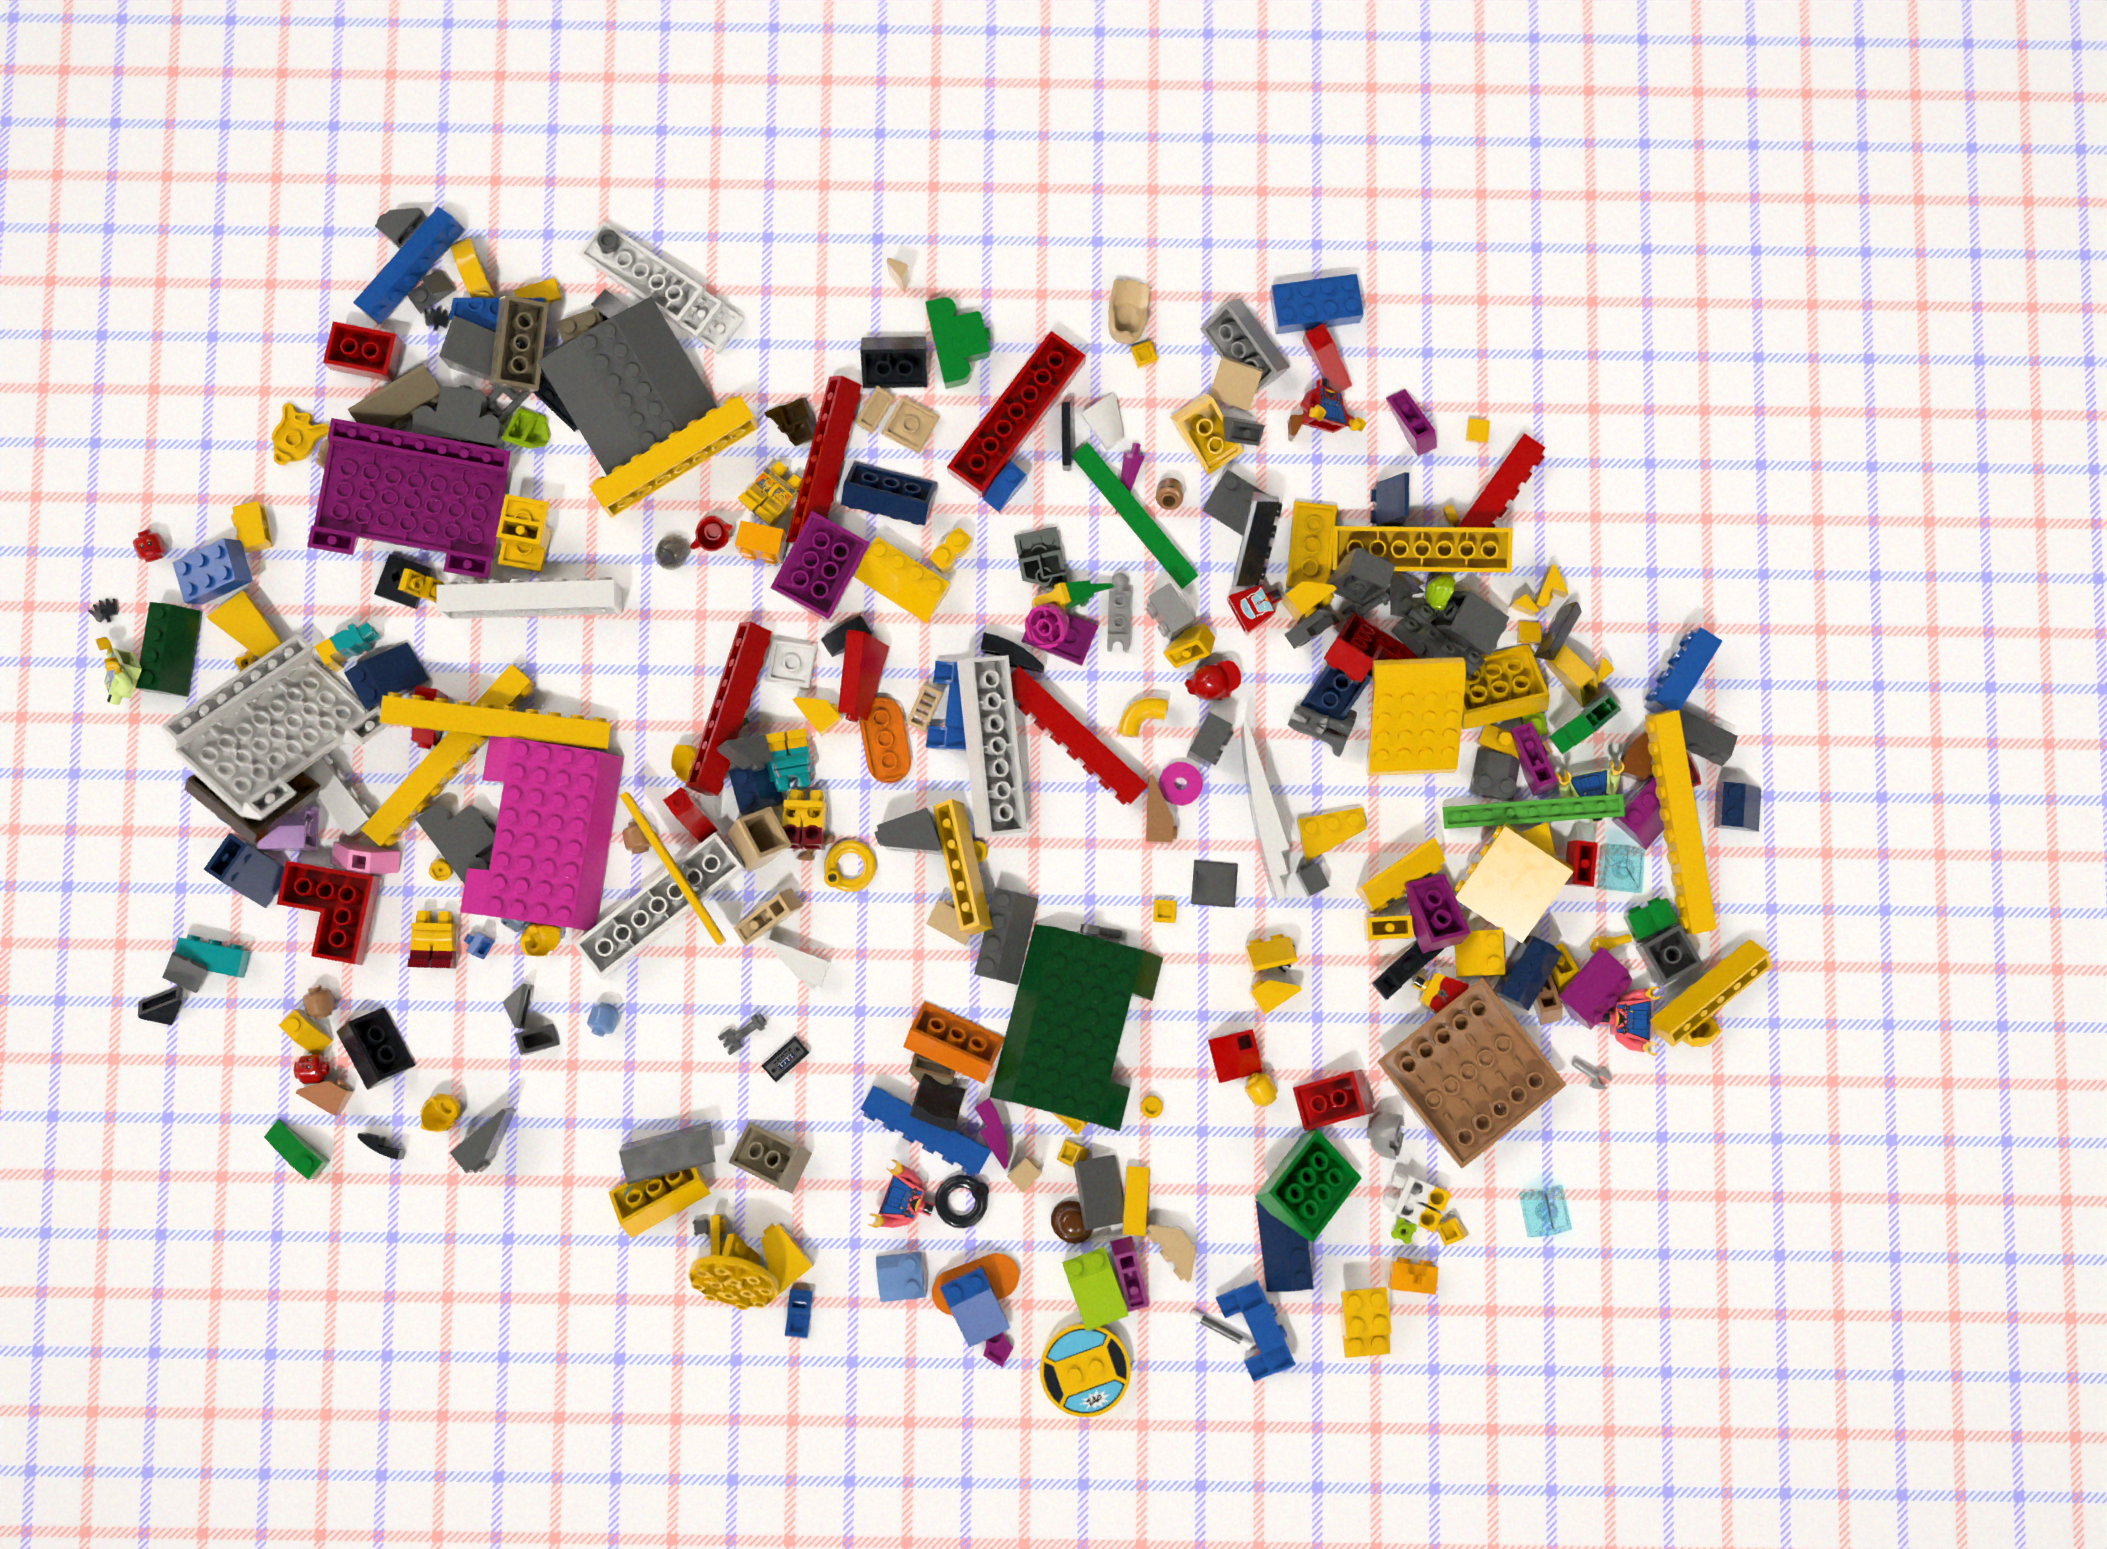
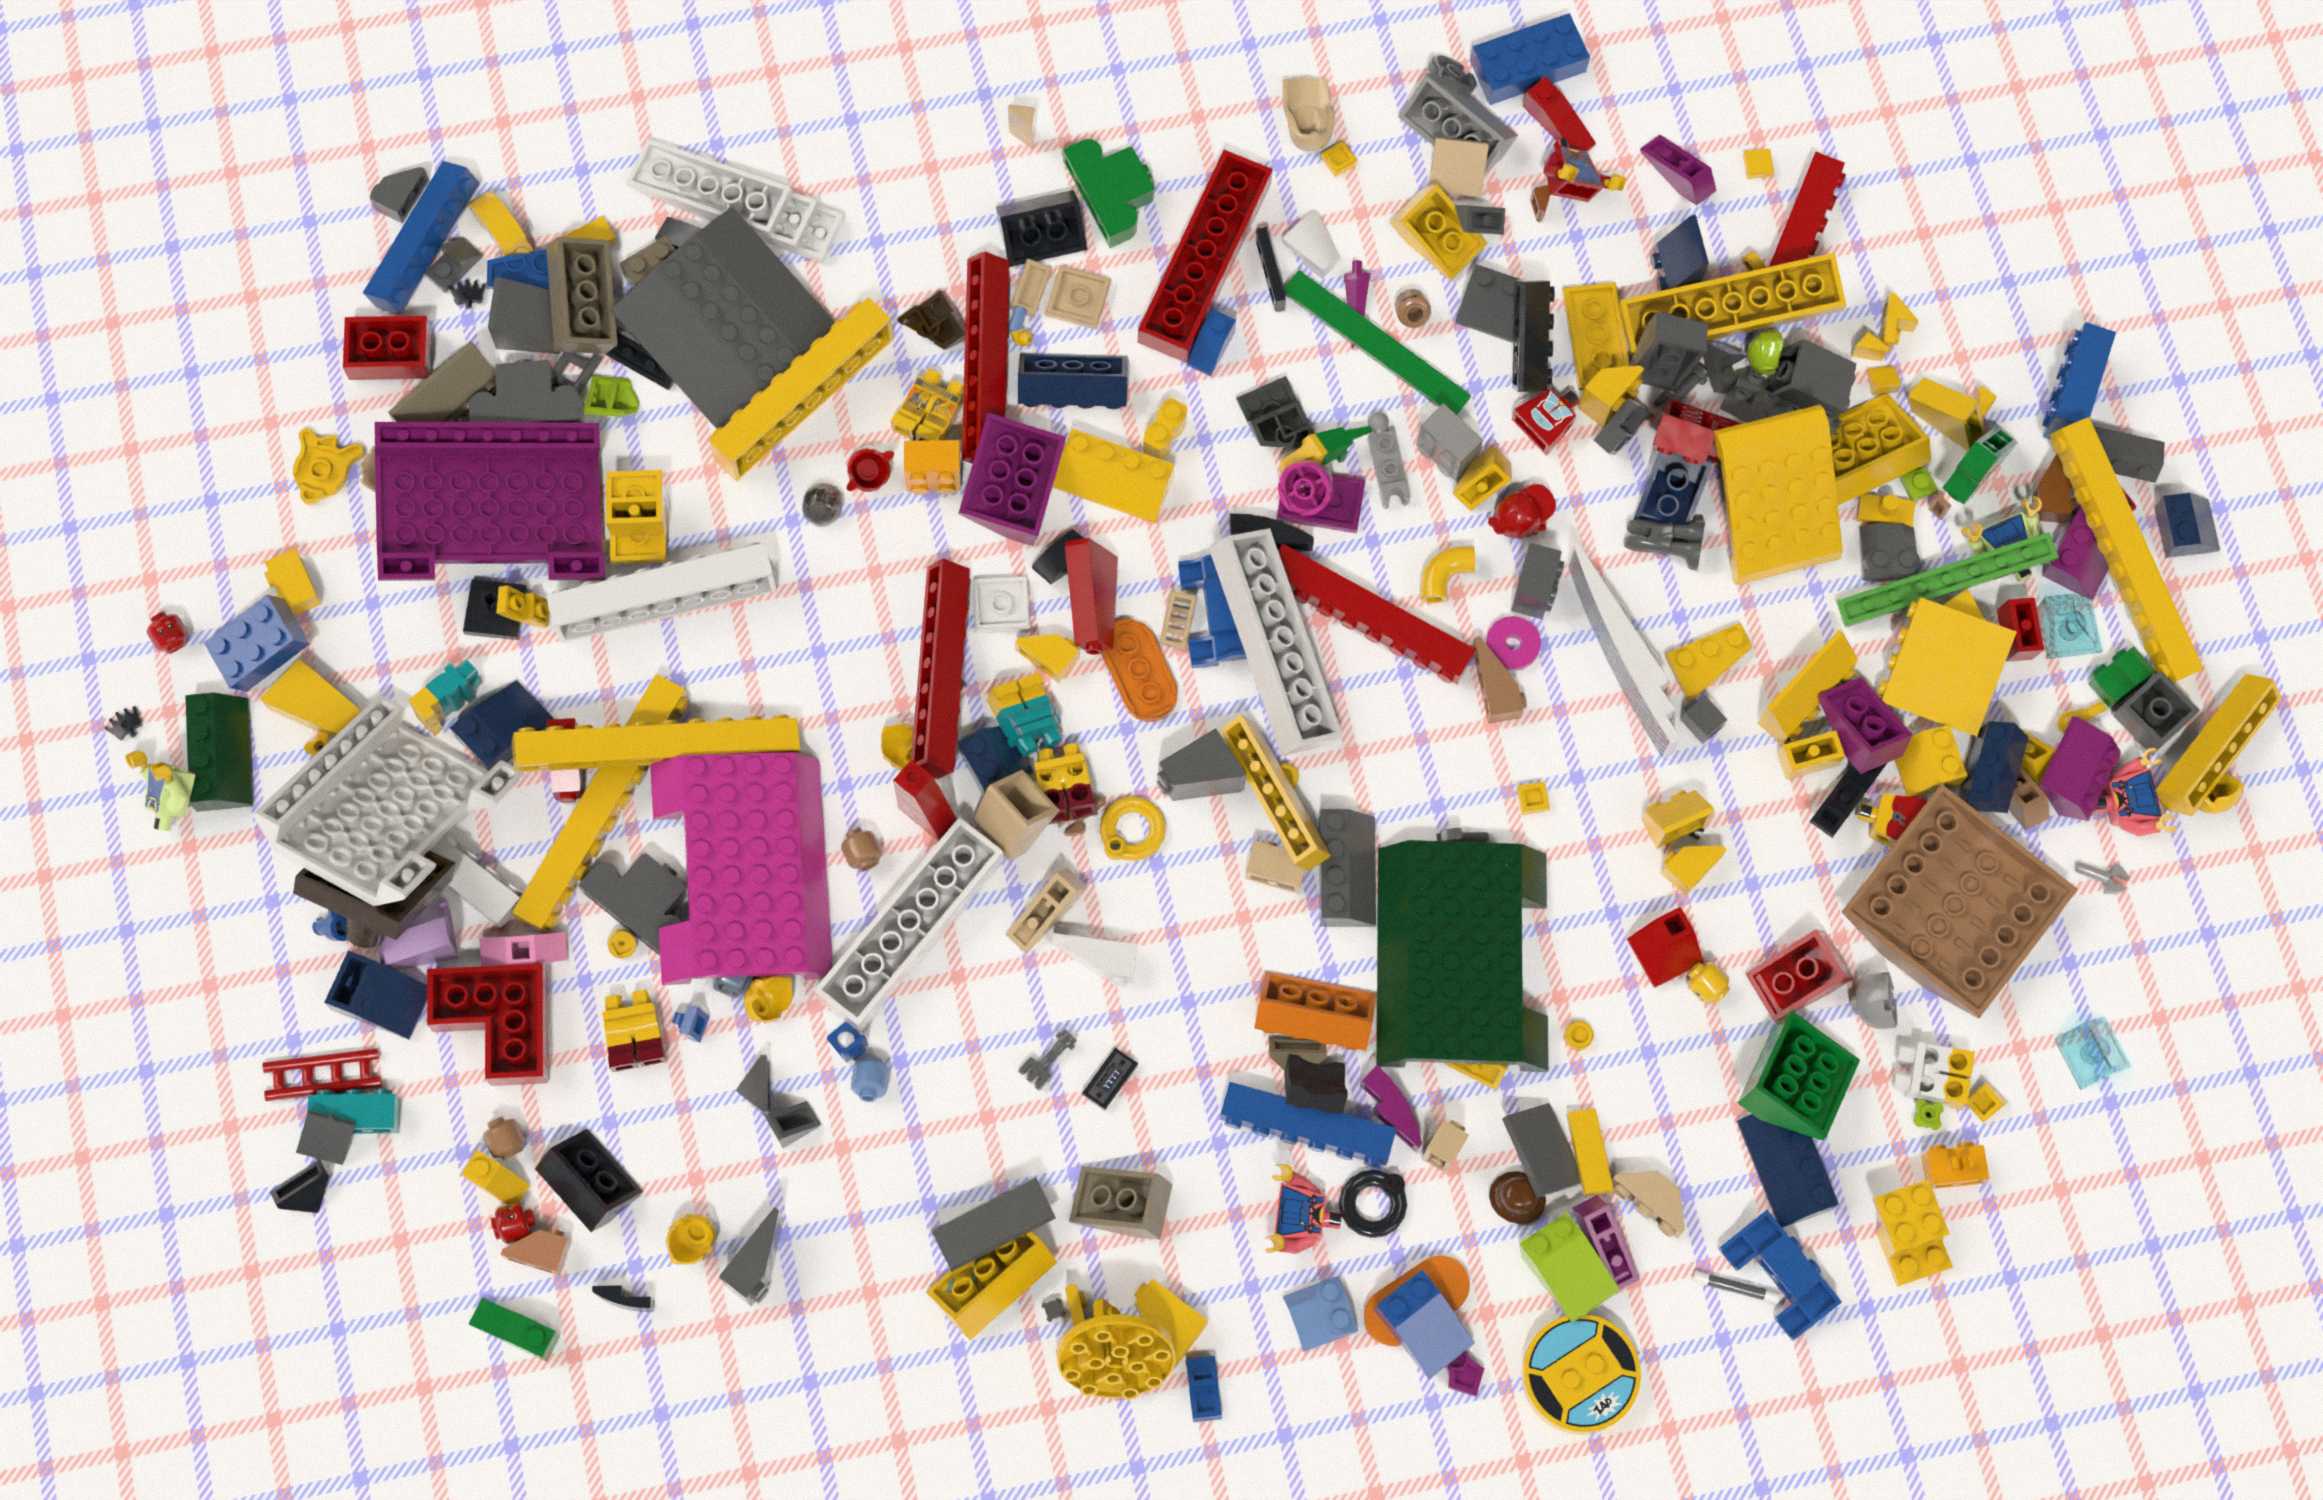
camera: 15 degrees left, 10 degrees down
dark grey tile [597,230,620,253] -> none
yellow tile [619,791,727,946] -> none
dark grey slope [717,735,772,771] -> none
yellow slope [1056,1139,1090,1168] -> none
dark grey piece [1191,860,1238,908] -> none
magenta slope [1510,722,1558,796] -> none
black slope [1534,602,1582,661] -> none
none -> red bar [262,1048,382,1102]
none -> blue bracket [827,1022,869,1063]
none -> arm [1008,306,1033,347]
none -> dark grey tile [1428,55,1477,95]

